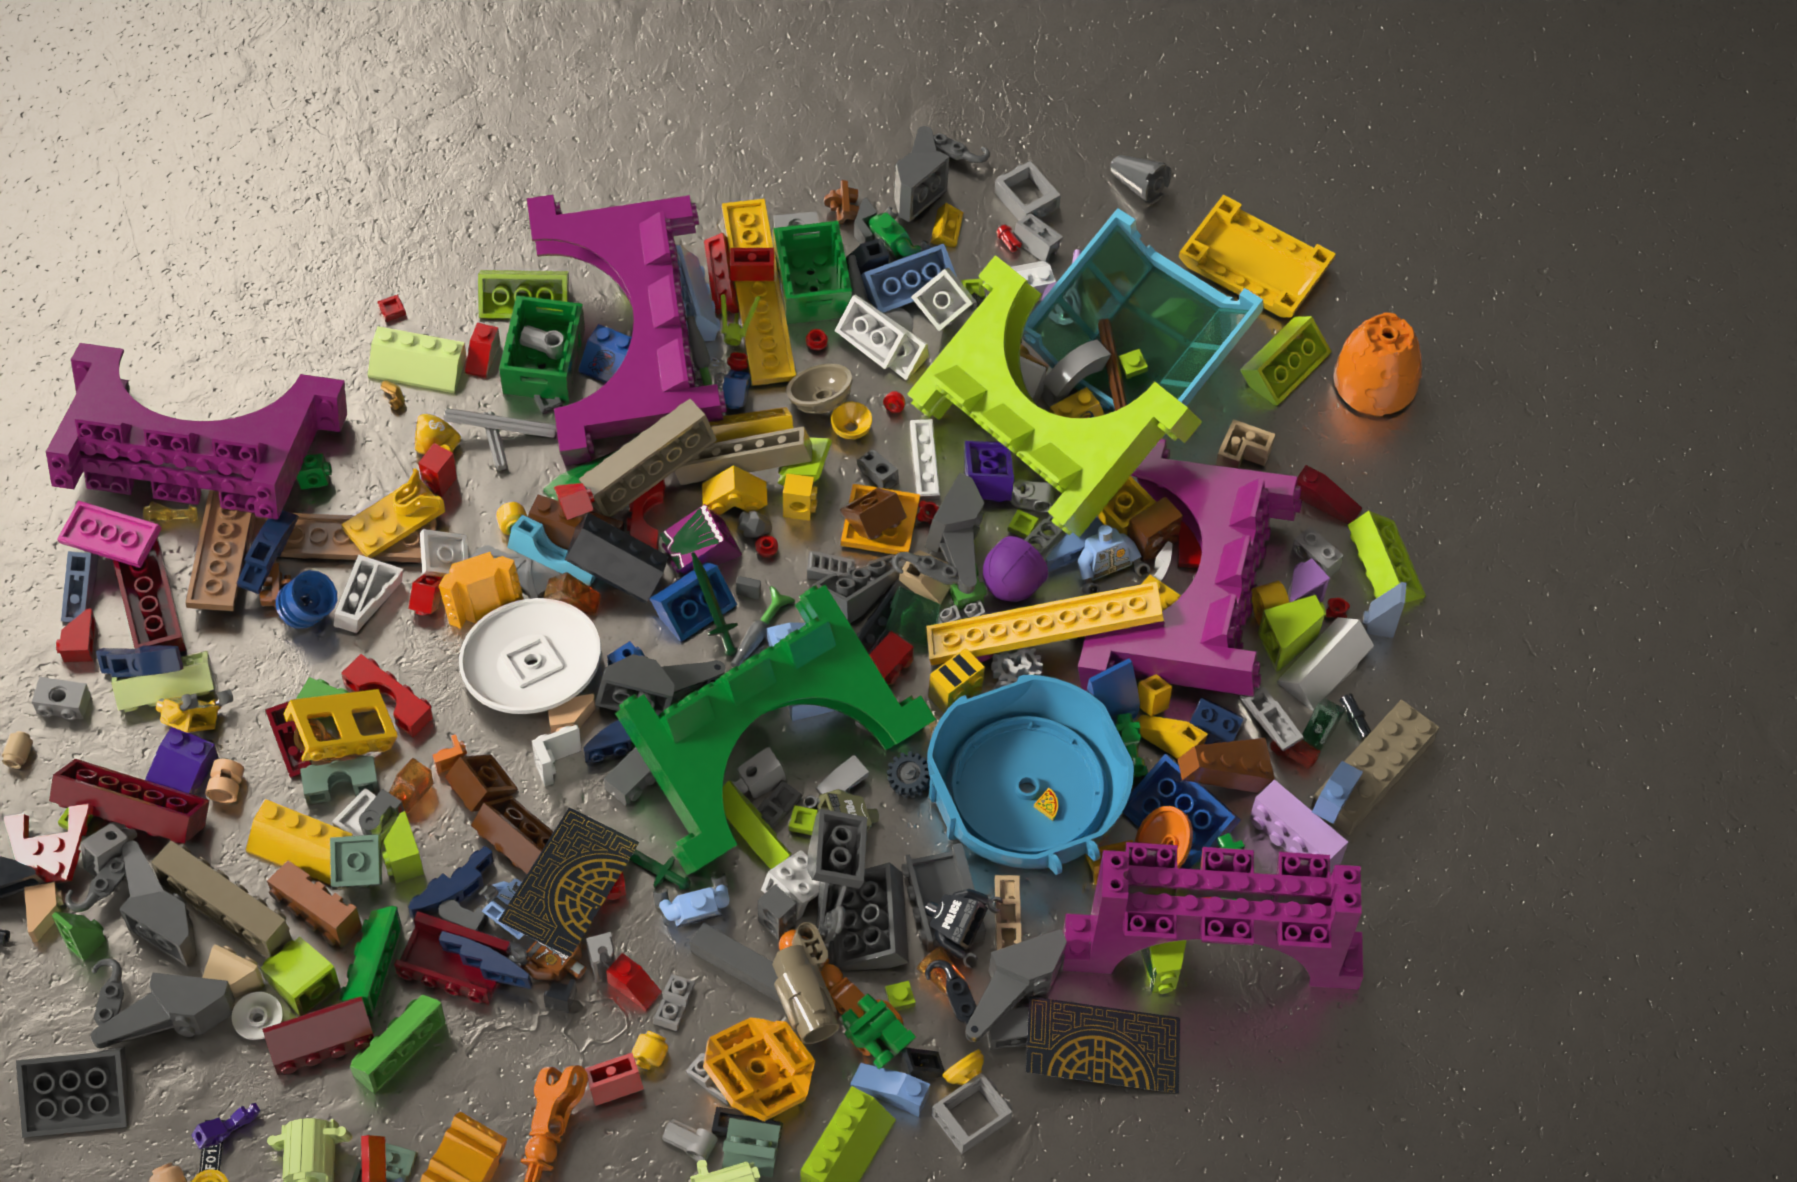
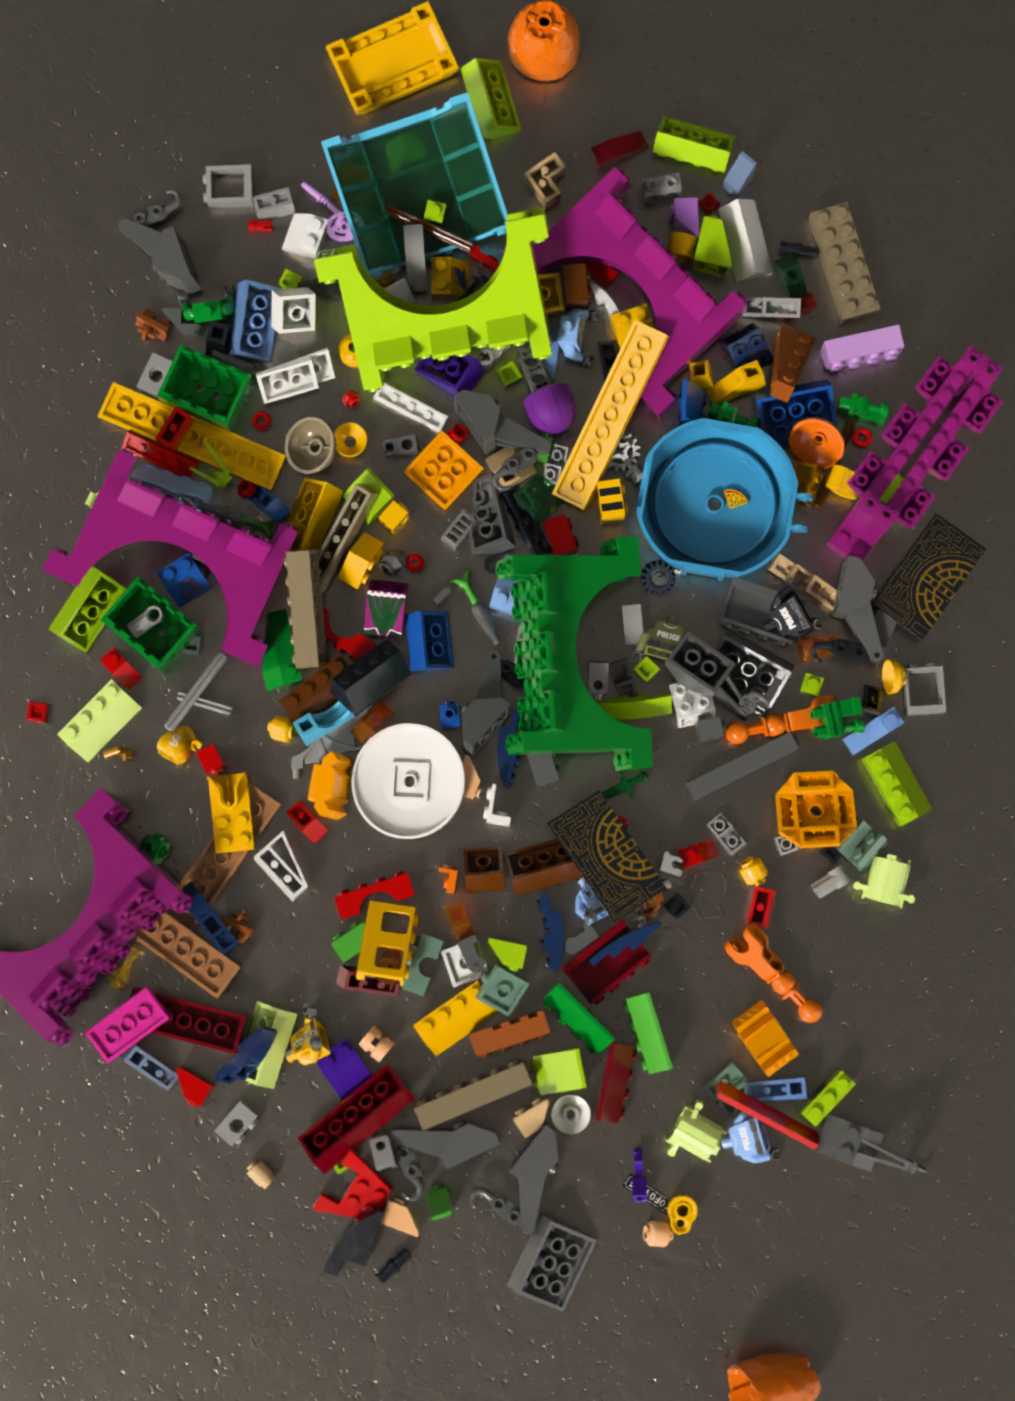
camera: 50 degrees left, 25 degrees up
blue wheel [276,570,337,629] -> none
white plate [420,529,468,577] -> none
red slope [554,483,595,520] -> none
light blue torso [653,873,730,928] -> none
dark green sword [691,552,738,657] -> none
dark tan piece [772,922,839,1044] -> none
reddish brown slope [840,488,907,540] -> none
yellow slope [930,203,964,248] -> none
dark grey cone [1110,155,1171,204] -> none
medium blue slope [1312,761,1363,824] -> none

